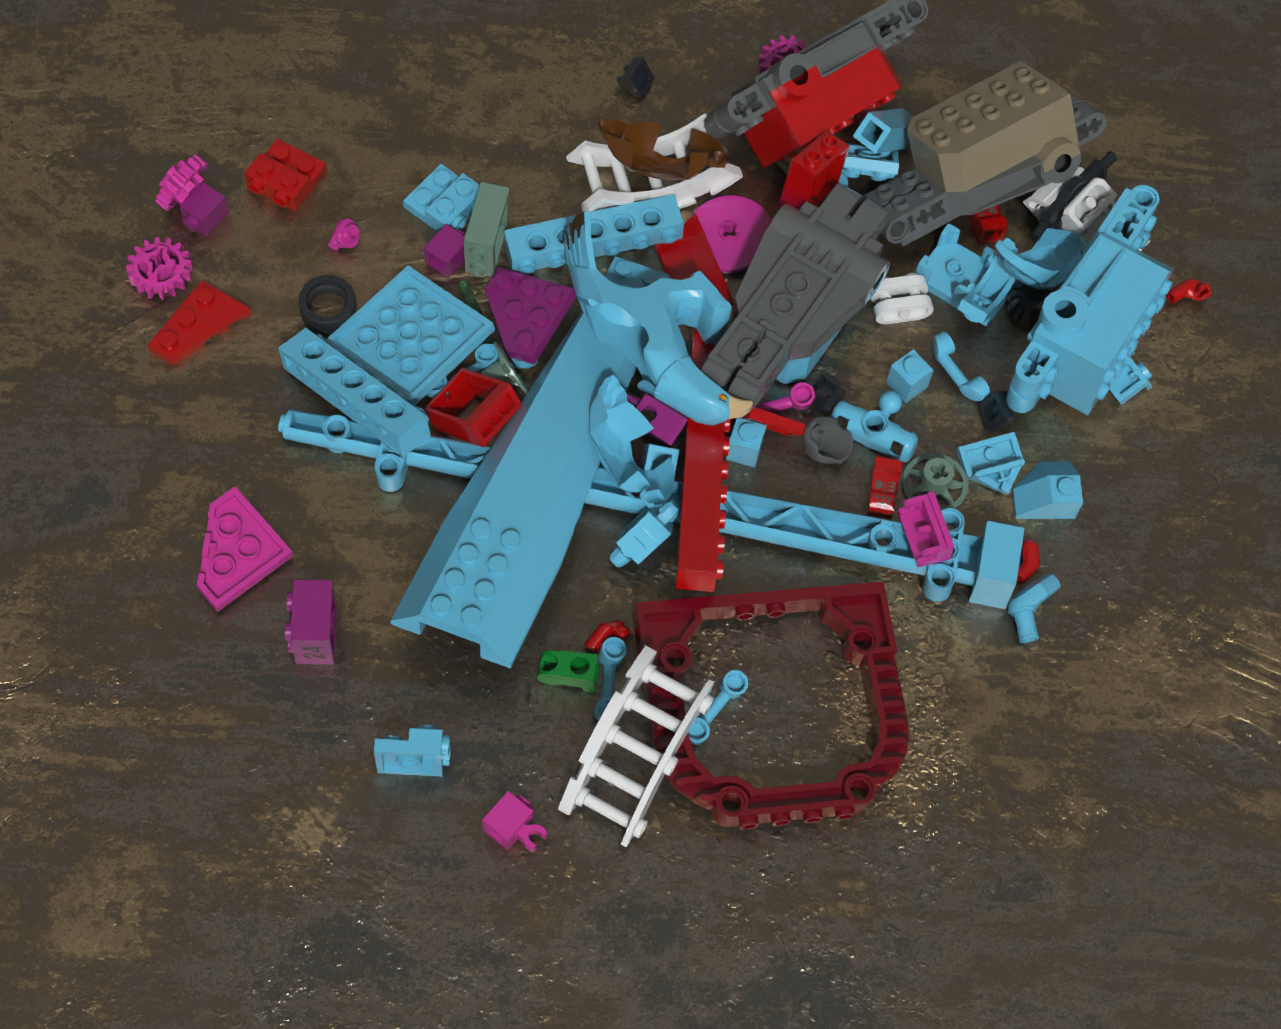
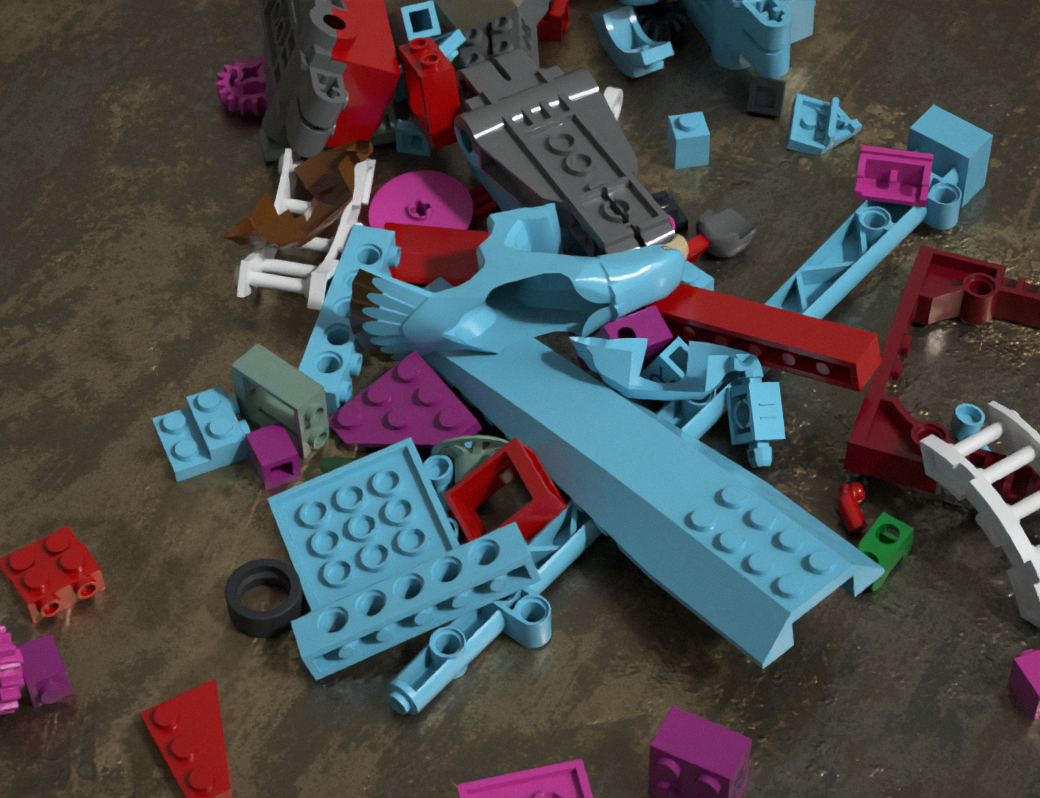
camera: 55 degrees left, 15 degrees down
dark pink gear [126,237,193,299] -> none
dark pink plate [328,219,360,250] -> none
medium azure plate [374,725,451,777] -> none
medium azure bar [593,637,627,721] -> none
black tile [616,57,655,98] -> none
medium azure piece [831,390,918,462] -> none
red leg [867,456,903,519] -> none
sand green wheel [902,453,968,511] -> none
medium azure panel [916,223,999,308] -> none
medium azure bar [932,331,991,402] -> none
medium azure arm [1008,574,1061,643] -> none
medium azure slope [1012,461,1083,519] -> none

